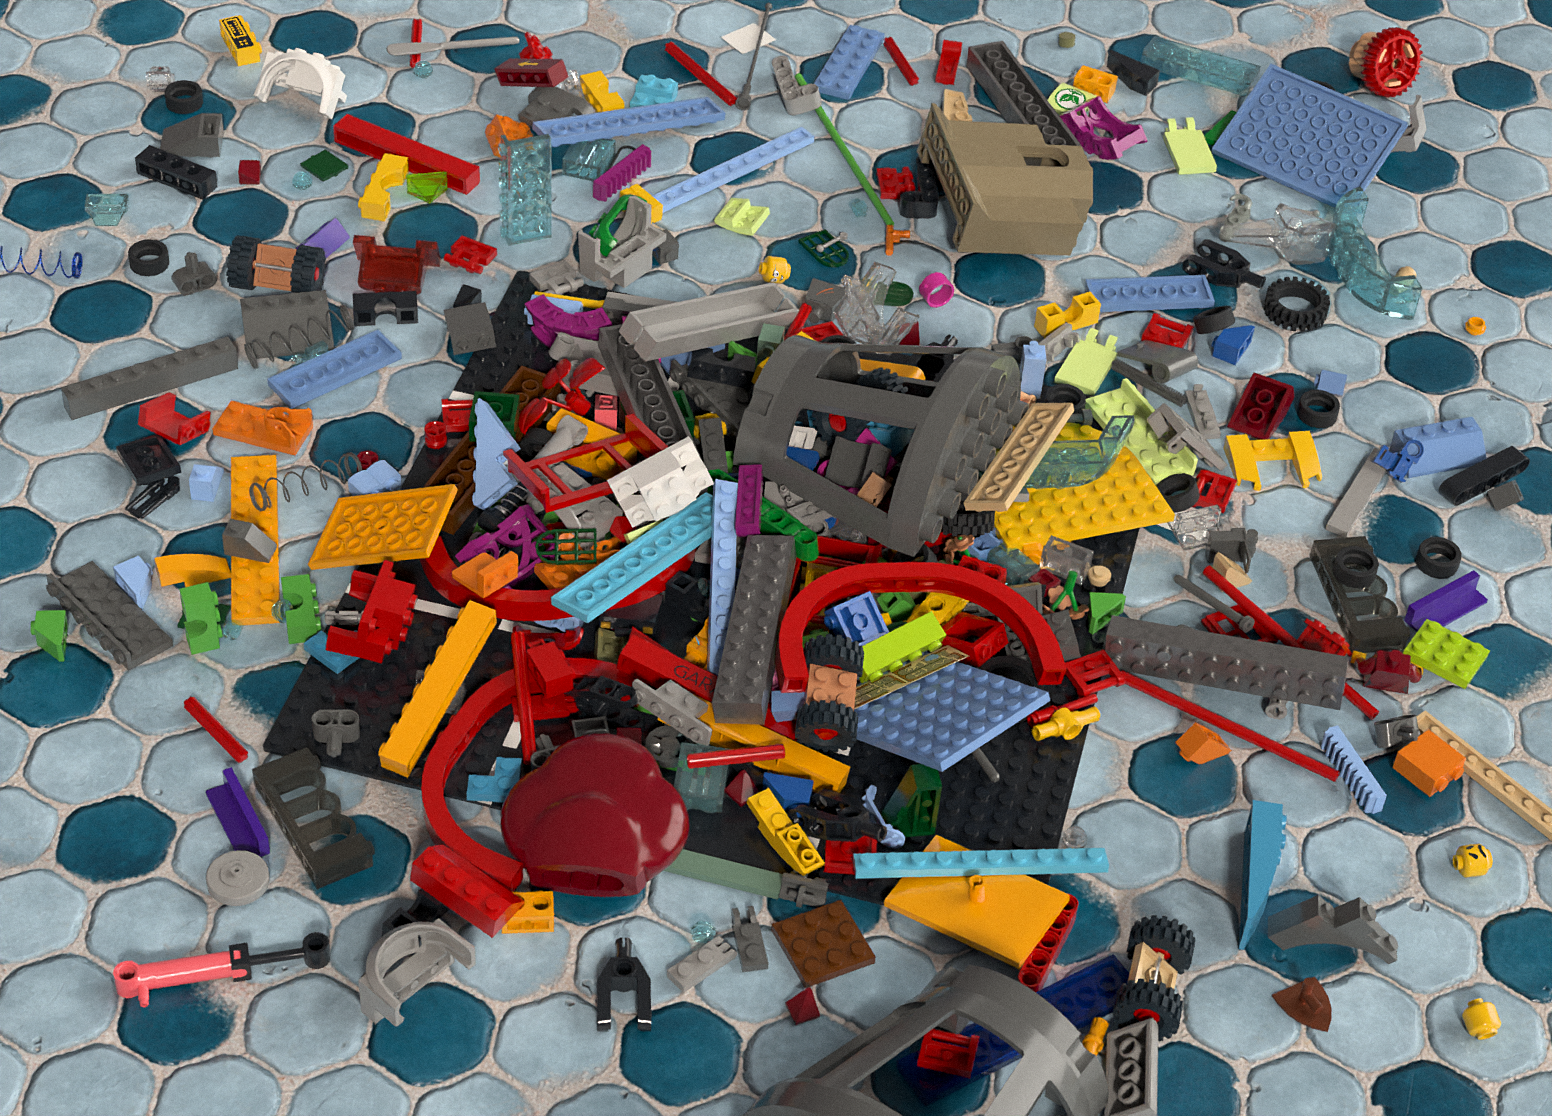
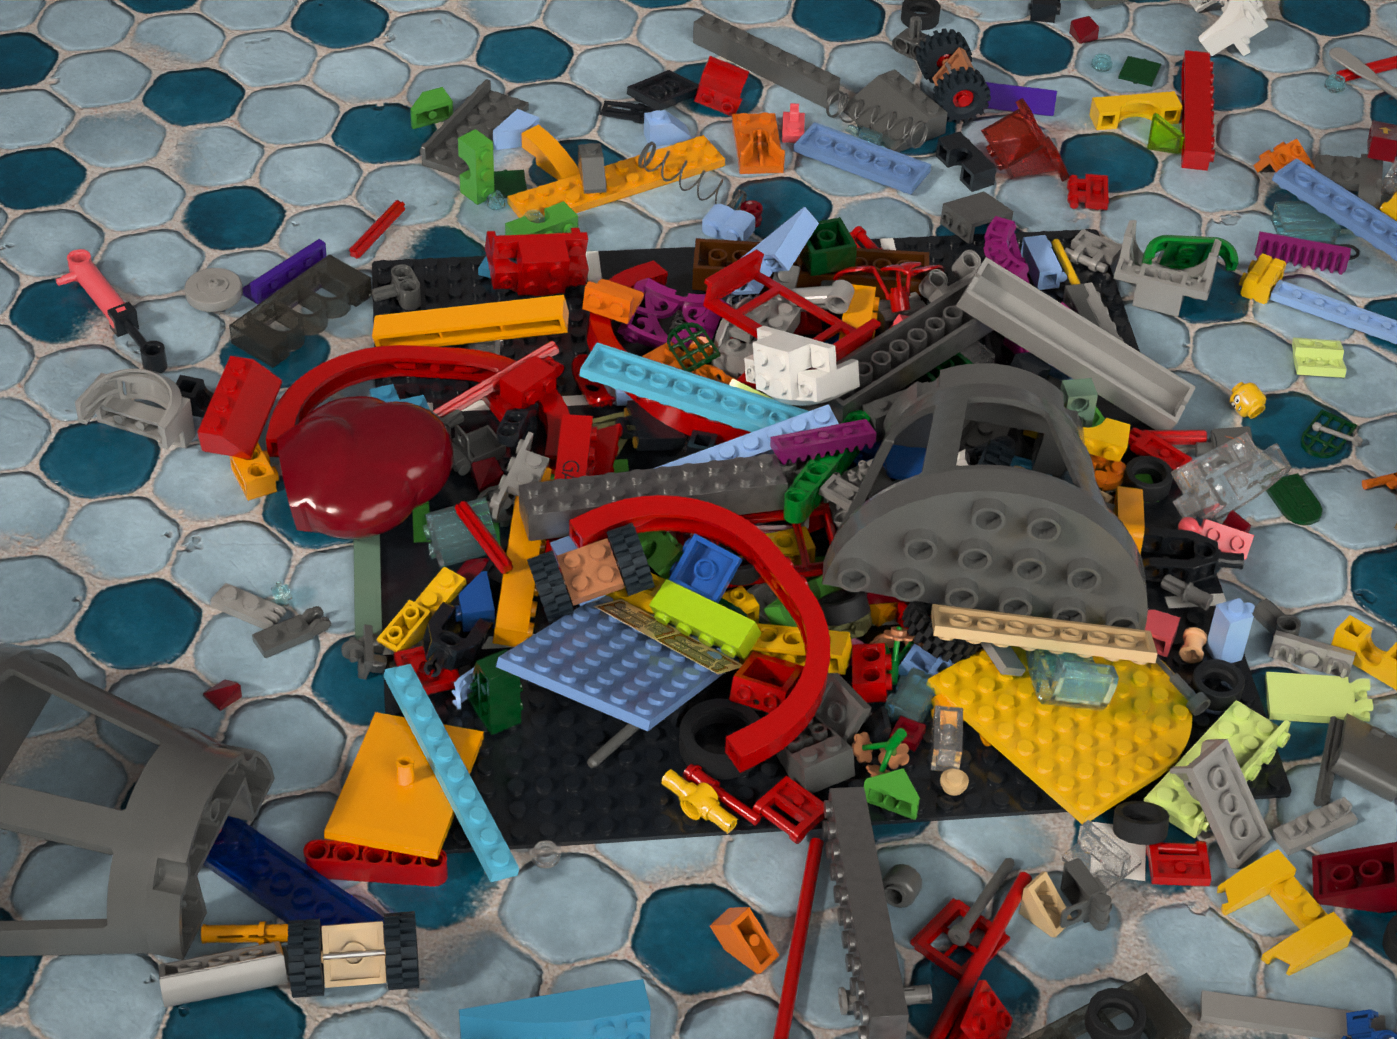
camera: 70 degrees right, 0 degrees up
light orange piece [308,484,458,570] -> none
black slope [453,284,482,308] -> none
clear light blue bracket [498,134,552,246] -> none
black piece [597,937,651,1032] -> none
dark grey brick [652,229,679,265] -> none
reddish brown plate [771,900,876,988] -> none
dark pink piece [919,272,954,308] -> none
none -> coral plate [782,103,805,143]
none -> coral plate [1178,517,1254,560]

